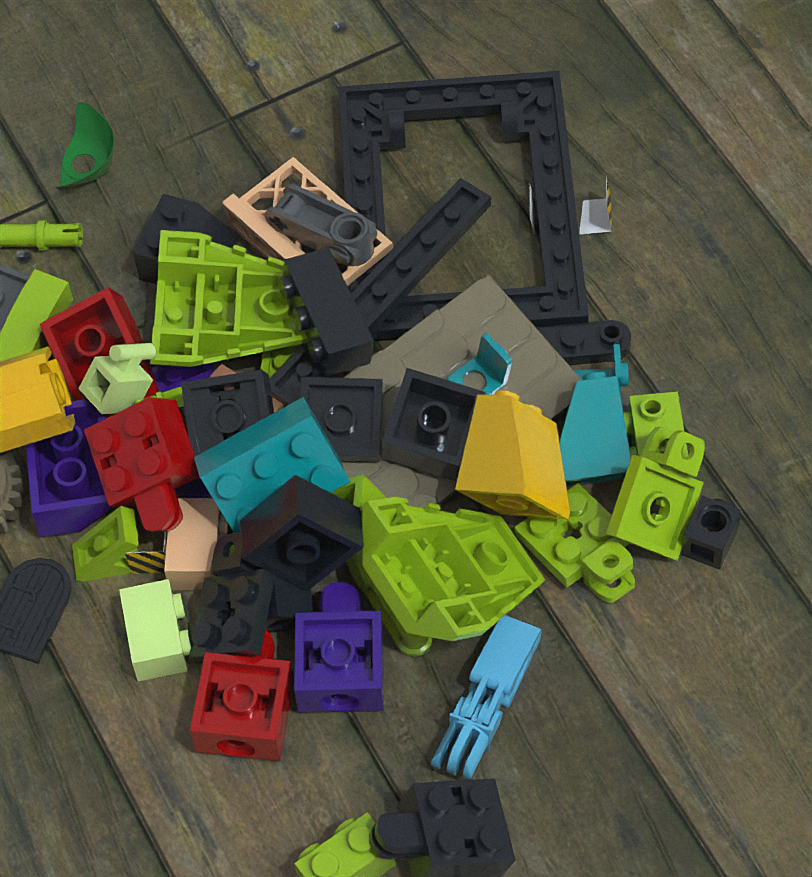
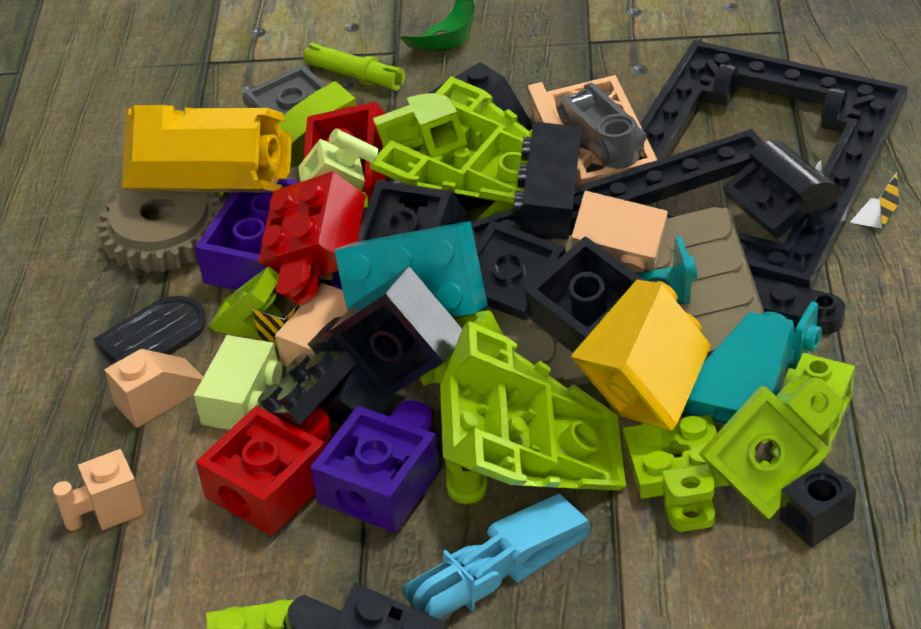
camera: 30 degrees right, 15 degrees down
none -> light nougat brick [53,449,145,531]
none -> light nougat slope [104,349,203,428]
none -> lime brick [373,93,468,158]
none -> light nougat brick [571,191,668,272]
none -> black brick [722,140,843,239]

